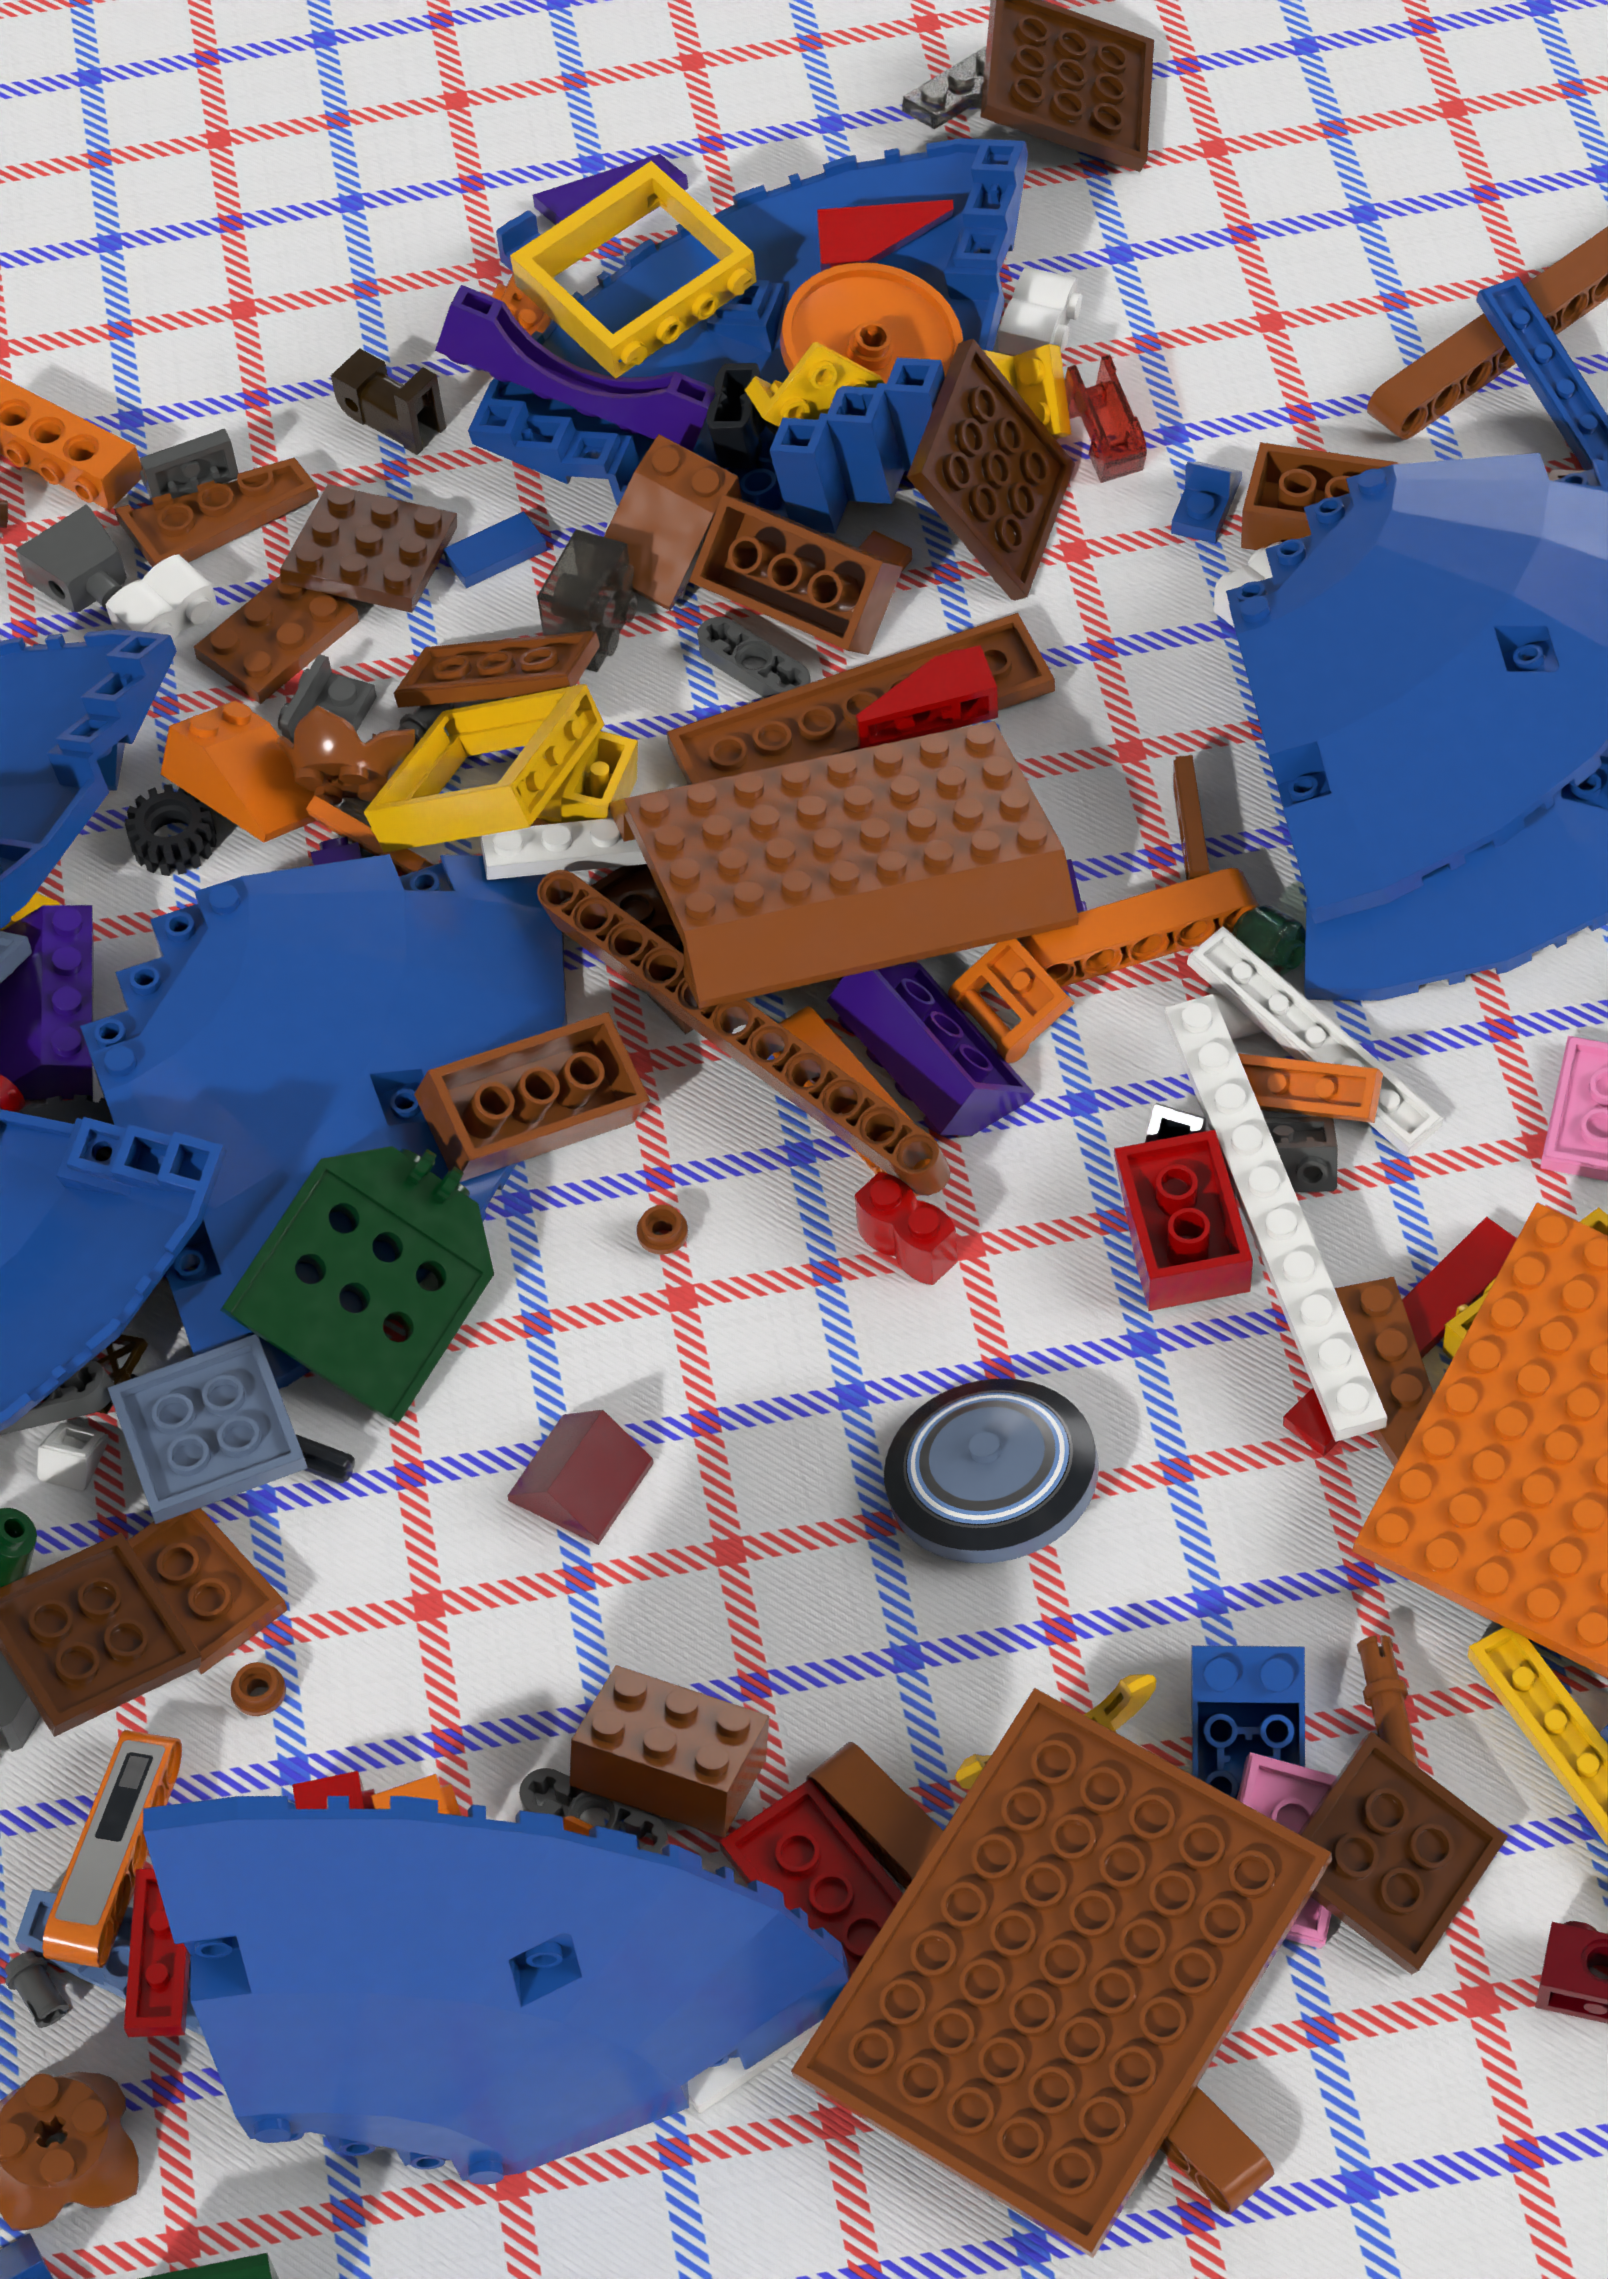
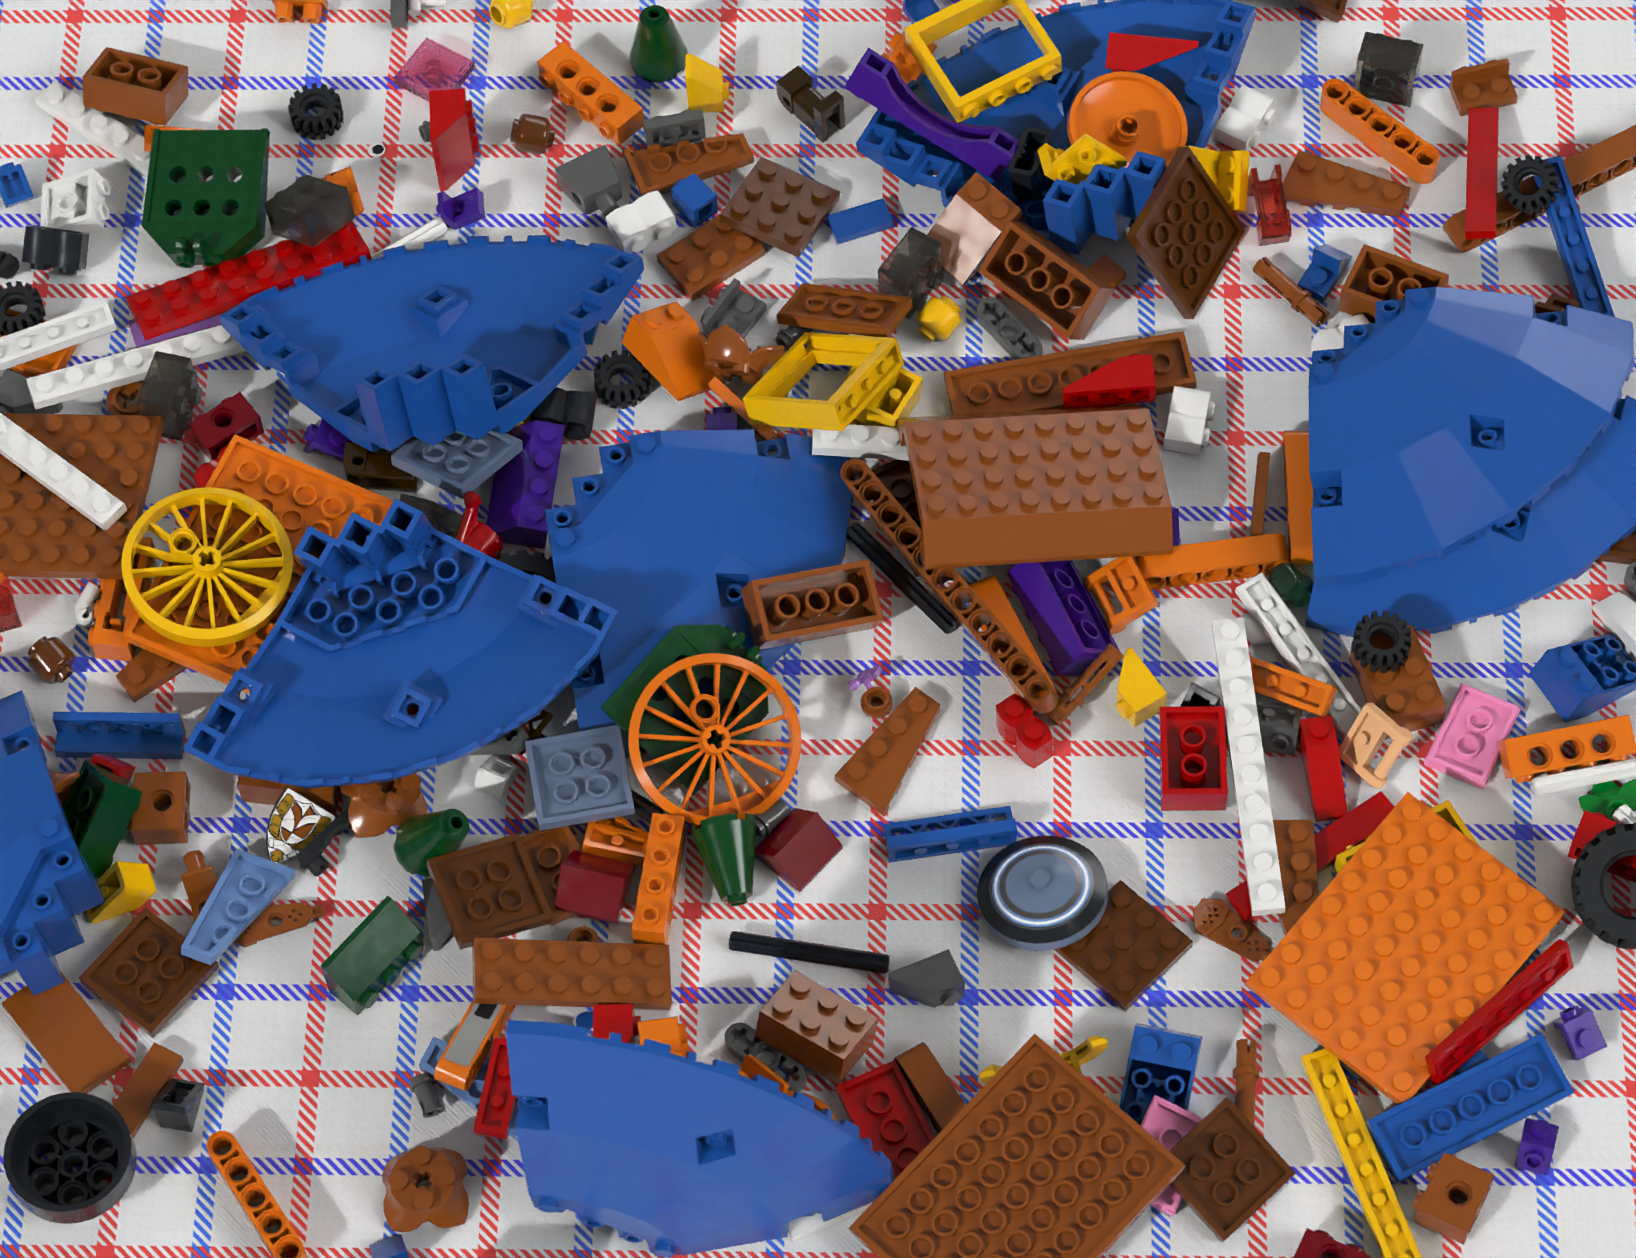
camera: 10 degrees right, 5 degrees up
none -> dark orange plate [472,938,672,1010]
none -> black brick [530,387,597,440]
none -> dark red slope [555,850,636,924]
none -> orange wing [582,817,649,866]
none -> orange piece [628,653,801,826]
none -> dark green cone [630,5,688,83]
none -> orange brick [631,813,687,945]
none -> blue brick [671,173,718,228]
none -> yellow slope [685,54,730,112]
none -> dark green cone [691,813,756,907]
none -> black axle [729,931,890,974]
none -> dark grey pin [754,799,791,837]
none -> dark orange wing [835,687,940,817]
none -> black axle [846,522,958,634]
none -> medium lavender plant [848,665,882,691]
none -> blue fence [883,806,1017,863]
none -> dark grey slope [888,949,965,1008]
none -> yellow head [917,295,961,342]
none -> dark orange pin [1045,643,1124,727]
none -> reddish brown plate [1054,880,1193,1012]
none -> yellow slope [1115,647,1167,727]
none -> white brick [1163,386,1215,455]
none -> dark orange piece [1193,898,1271,962]
none -> dark orange pin [1253,257,1330,327]
none -> dark orange wing [1277,150,1411,217]
none -> orange beam [1283,430,1313,566]
none -> red slope [1298,715,1348,822]
none -> orange beam [1320,78,1440,184]
none -> light nougat plate [1339,702,1414,789]
none -> dark orange brick [1349,625,1446,739]
none -> black tyre [1352,610,1412,673]
none -> clear smoke brick [1354,31,1424,107]
none -> dark orange bracket [1449,59,1518,116]
none -> red tile [1465,107,1499,239]
none -> black tyre [1501,155,1560,214]

